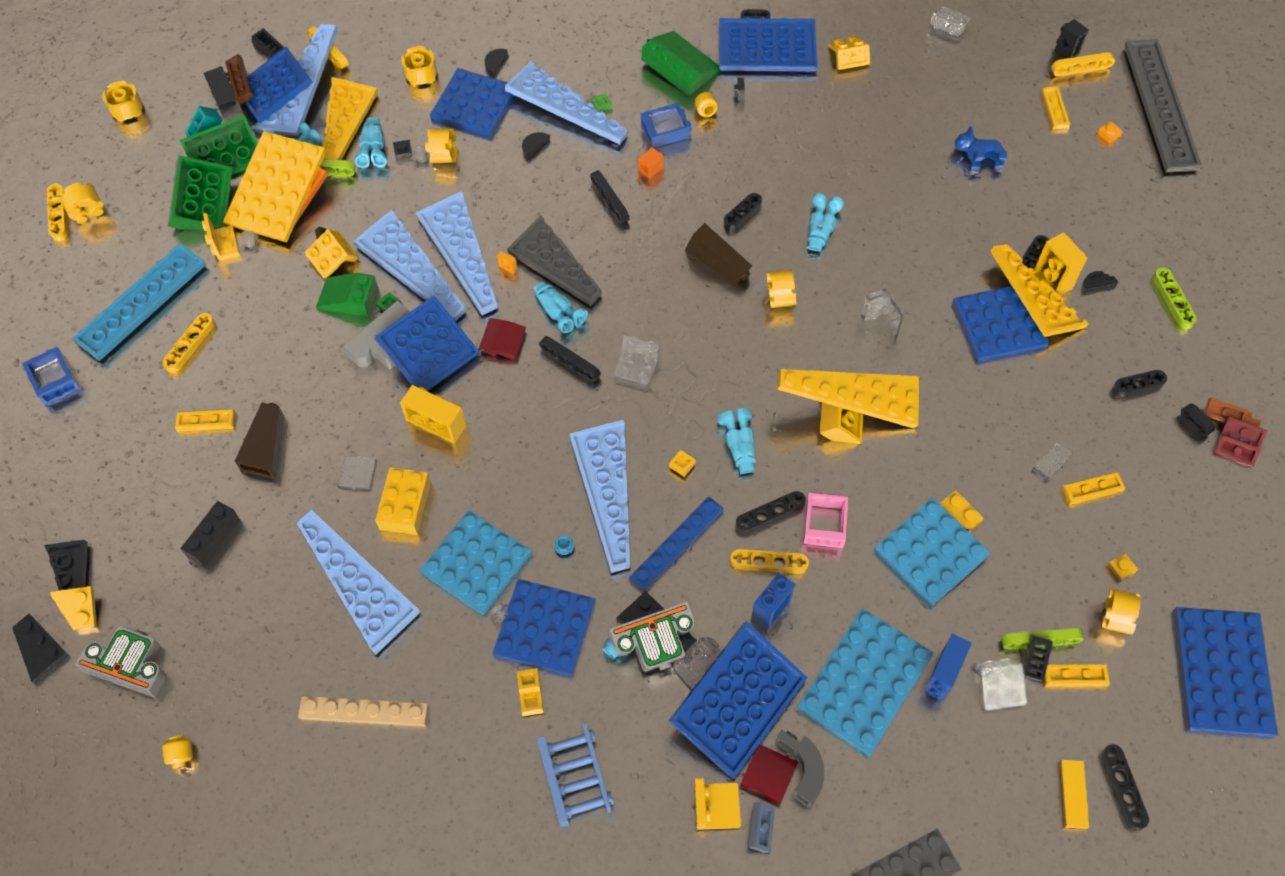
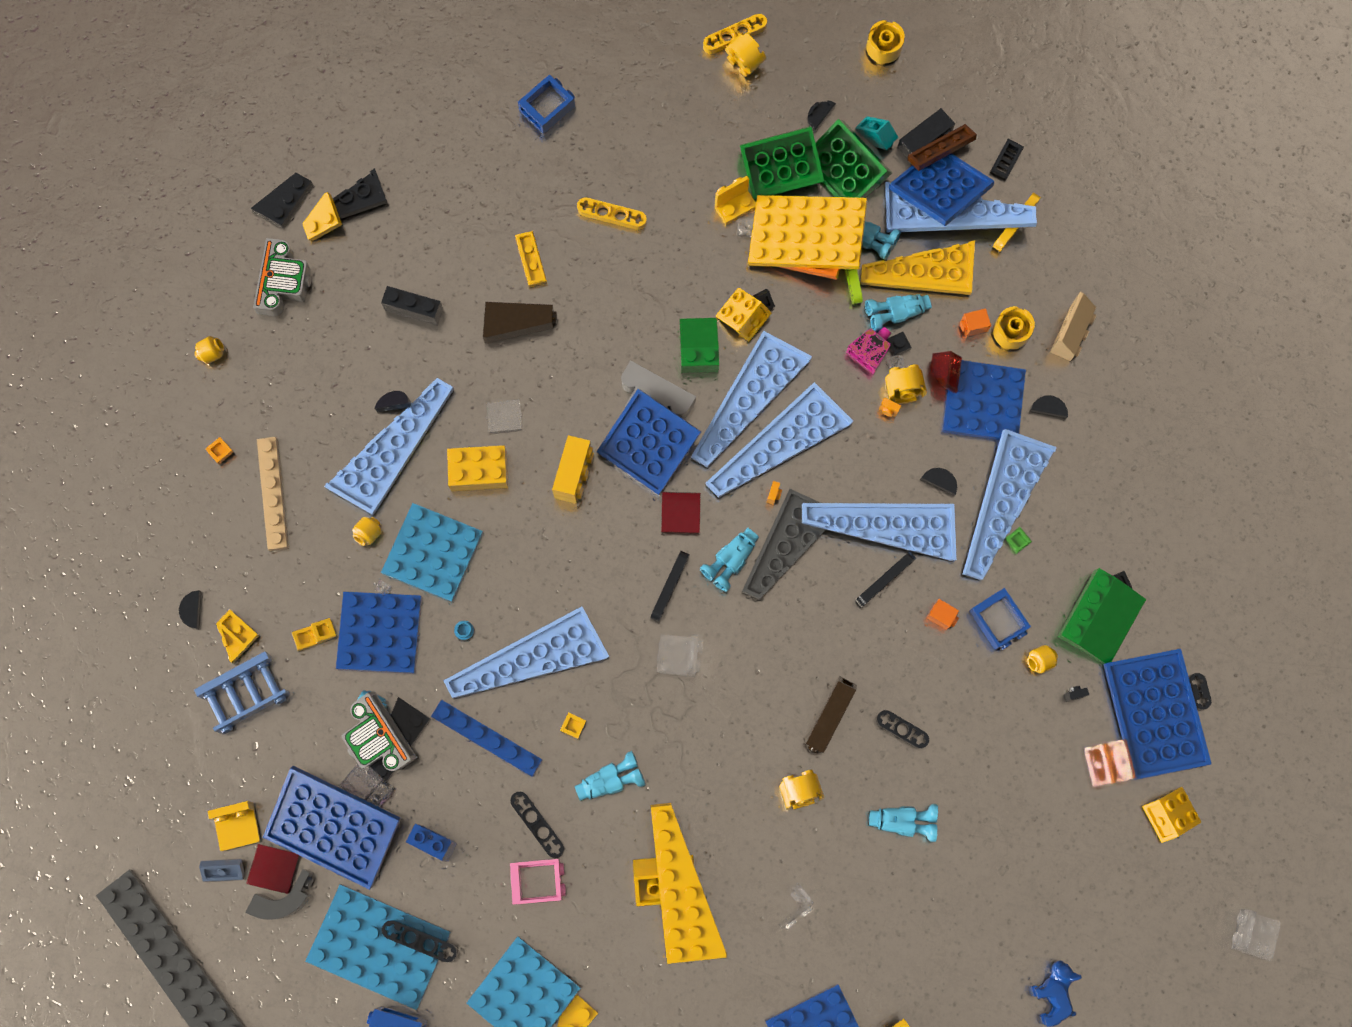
camera: 75 degrees right, 15 degrees up
dark azure plate [72,243,206,361] -> none
green plate [376,292,402,312] -> none
yellow beam [730,549,809,574] -> none
none -> black tile [179,590,201,630]
none -> light orange plate [205,437,234,464]
none -> yellow wing [216,609,259,664]
none -> yellow head [352,517,382,546]
none -> black tile [374,391,411,412]
none -> black beam [382,920,458,962]
none -> light blue wing [802,503,957,561]
none -> black tile [808,100,836,132]
none -> torso [846,327,891,375]
none -> light orange plate [879,398,901,417]
none -> clear red slope [930,351,962,393]
none -> orange brick [960,308,991,337]
none -> tan slope [1050,292,1096,361]
none -> clear orange slope [1084,739,1136,787]

